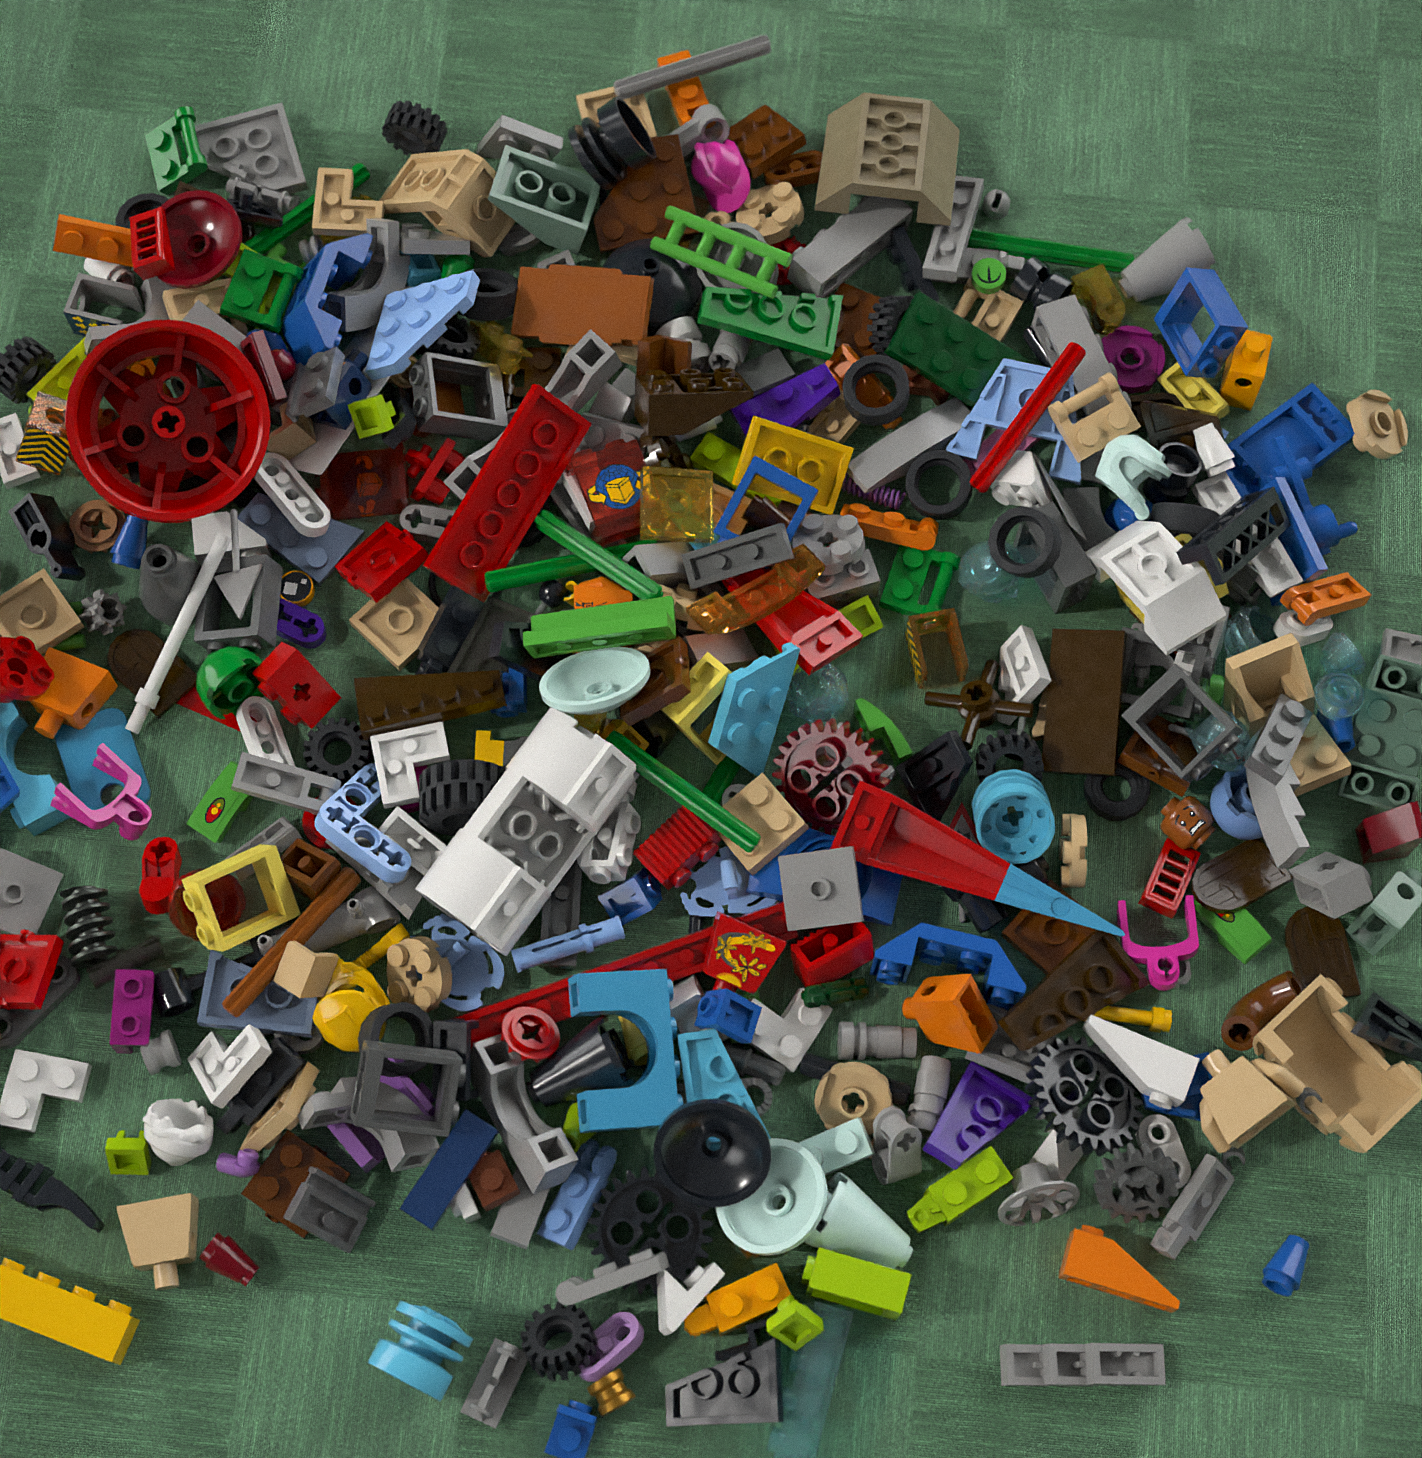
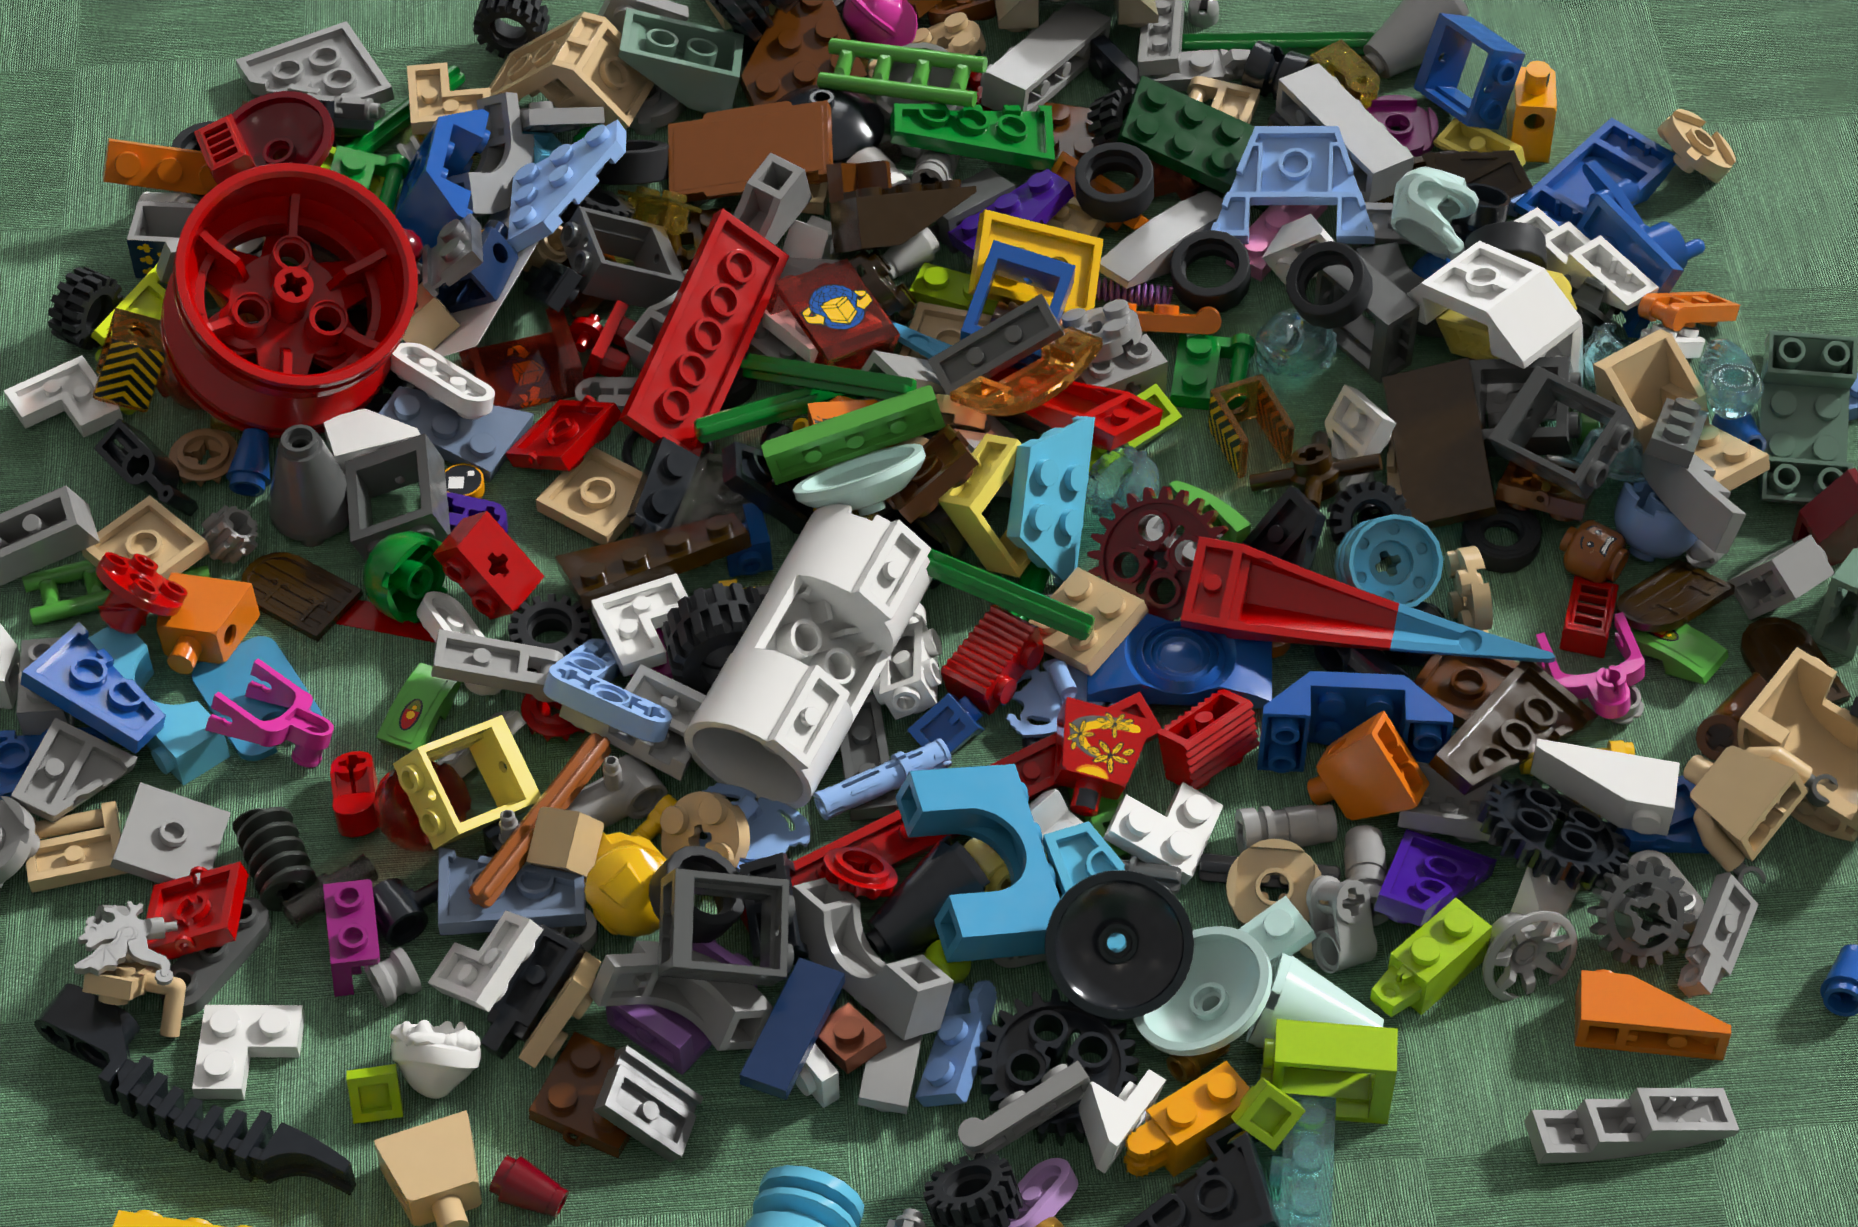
camera: 10 degrees left, 20 degrees down
white bar [125,533,231,734] -> none
green plate [145,106,208,196] -> none
light grey piece [213,509,262,620] -> none
medium lavender arm [216,1149,260,1178] -> none
reddish brown slope [280,838,341,901] -> none
lime tile [347,394,396,438] -> none
clear yellow plate [640,466,714,543] -> none
blue bracket [695,989,762,1044] -> none
light grey plate [778,846,864,931] -> none
dark green axle [801,977,870,1008] -> none
red axle [970,342,1086,493] -> none
bright green tile [971,258,1006,294] -> none
light grey sticker [1034,454,1087,541] -> none
tan plate [1048,372,1141,463] -> none
black fence [1176,487,1291,586] -> none
white cone [1193,422,1235,478] -> none

